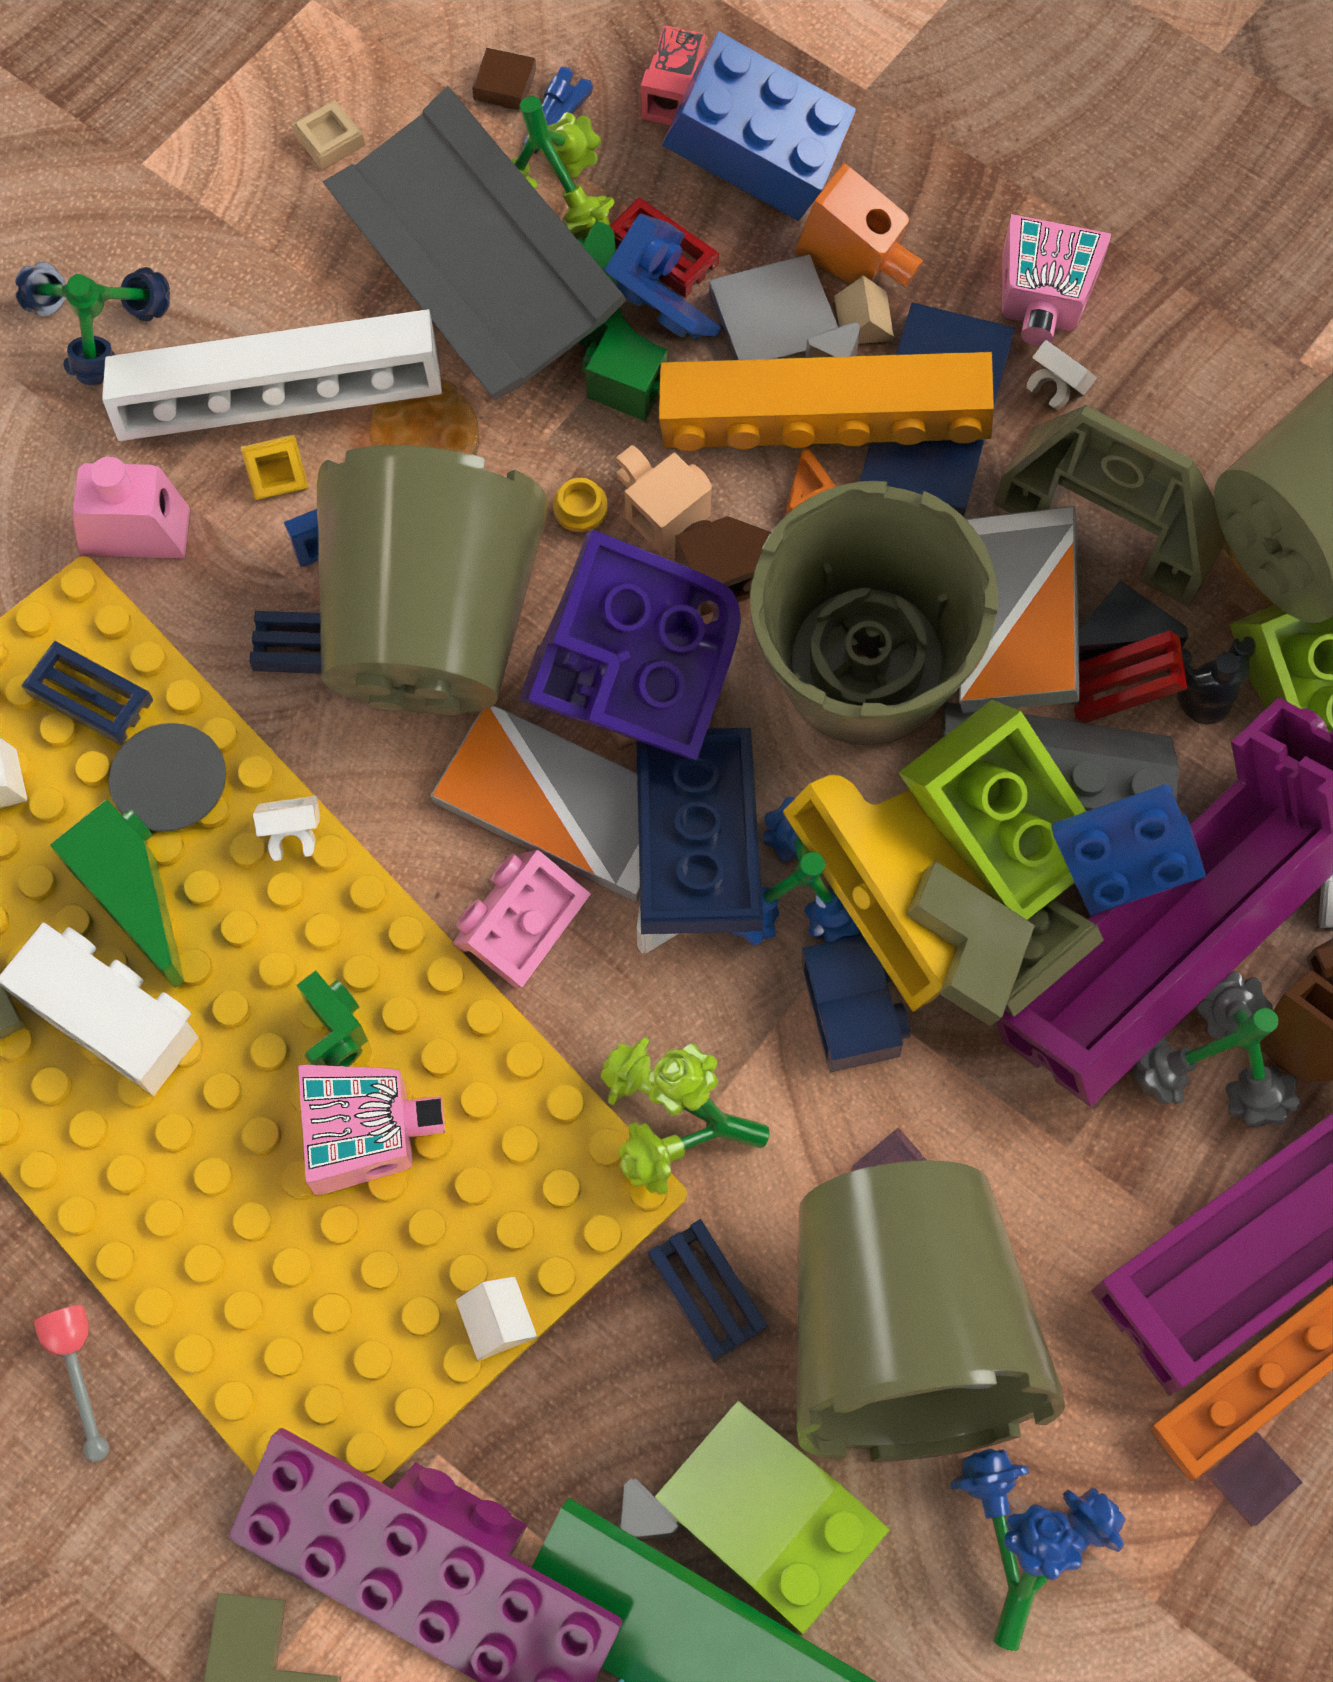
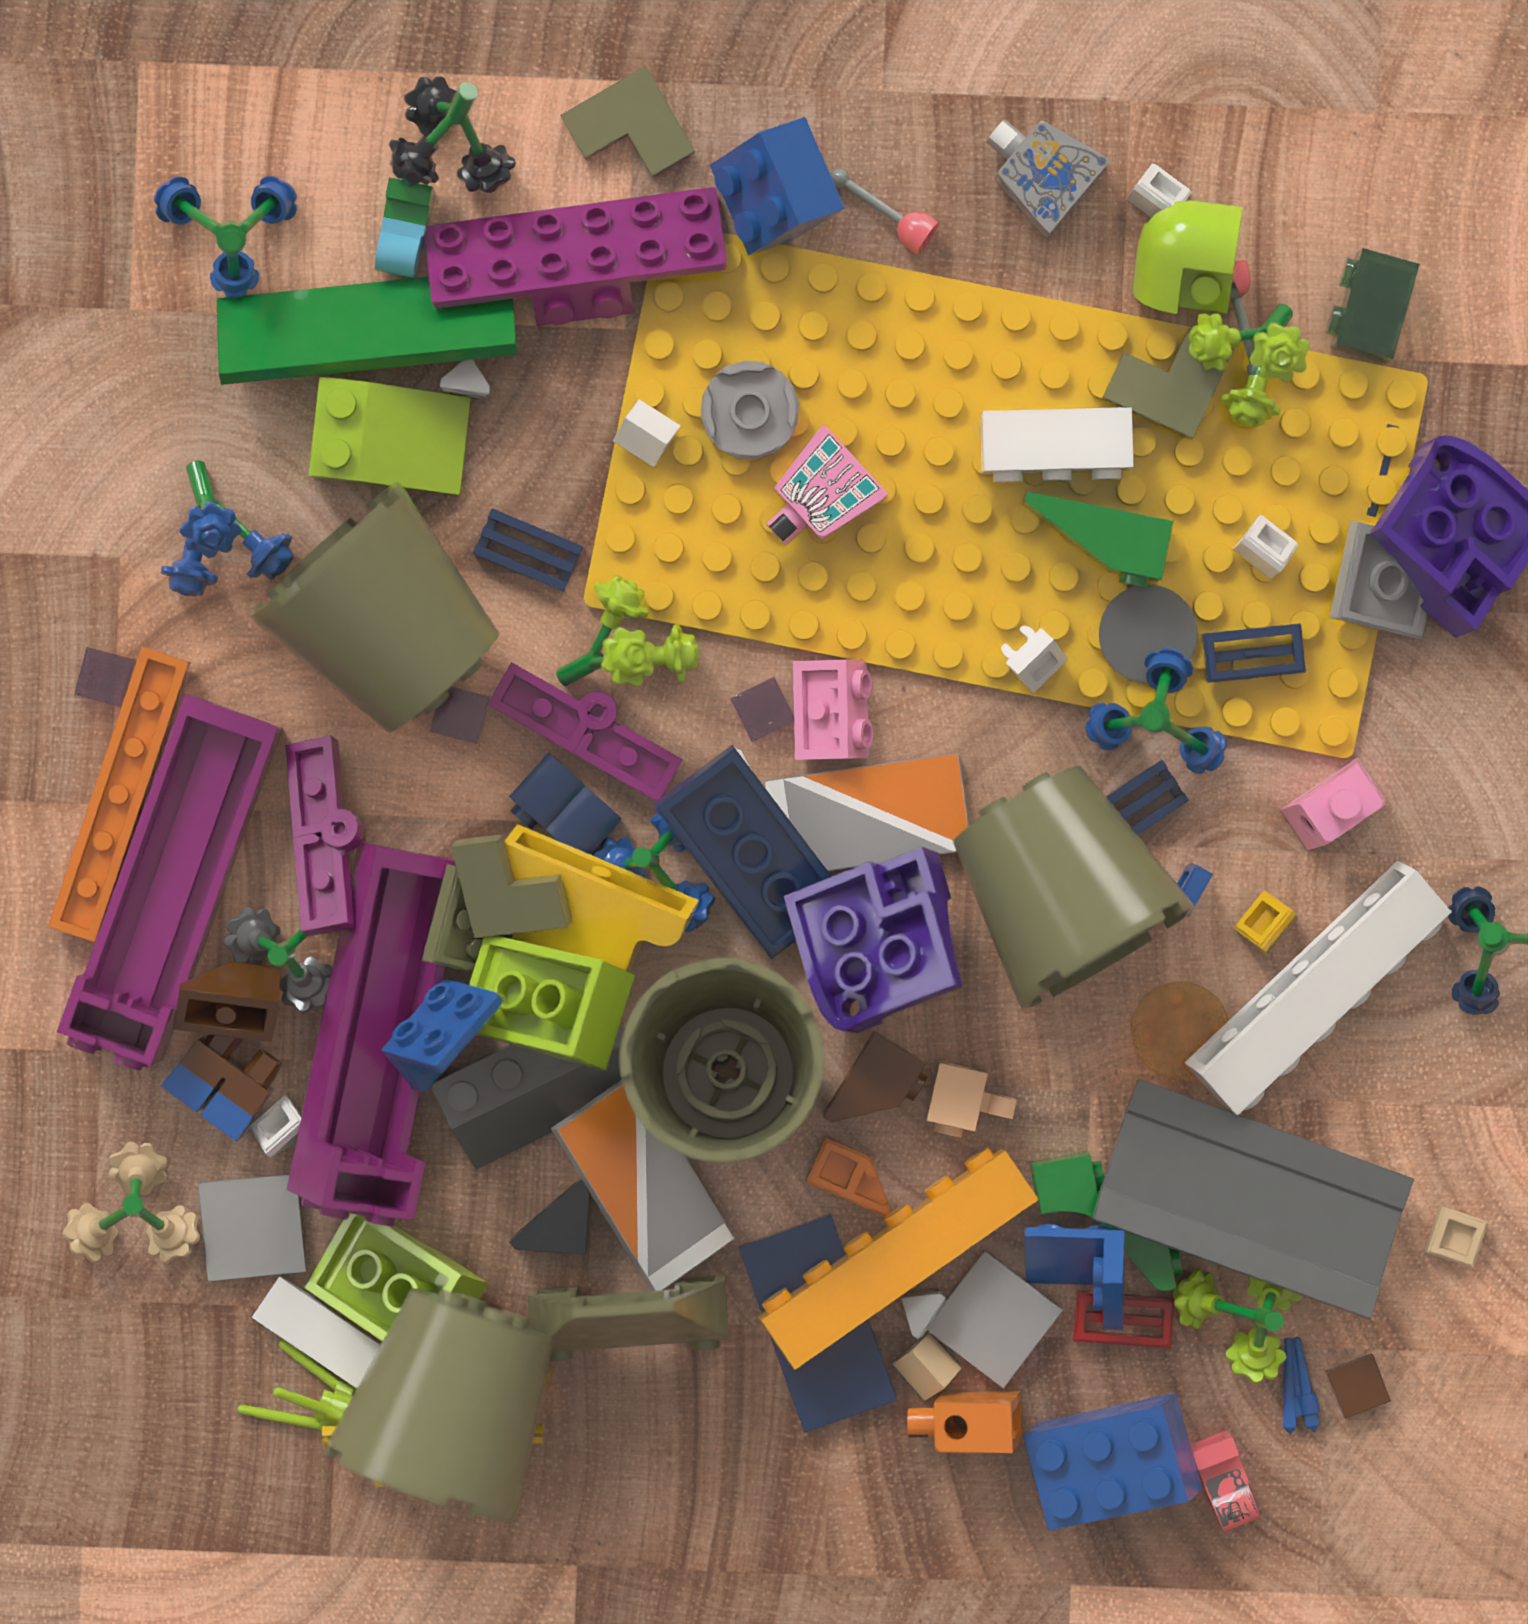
camera: 145 degrees right, 20 degrees up
green bracket [296,970,368,1067] -> none
yellow plate [553,478,608,532] -> none
bright pink torso [1002,214,1111,346] -> none
white tile [1026,339,1097,410] -> none
red tile [1074,630,1187,723] -> none
black piece [1167,636,1256,725] -> none
none -> magenta hinge [285,735,365,937]
none -> magenta hinge [487,662,683,801]
none -> light grey tile [701,361,799,460]
none -> blue brick [710,117,845,256]
none -> tile [730,677,794,742]
none -> blue plant [1085,647,1227,774]

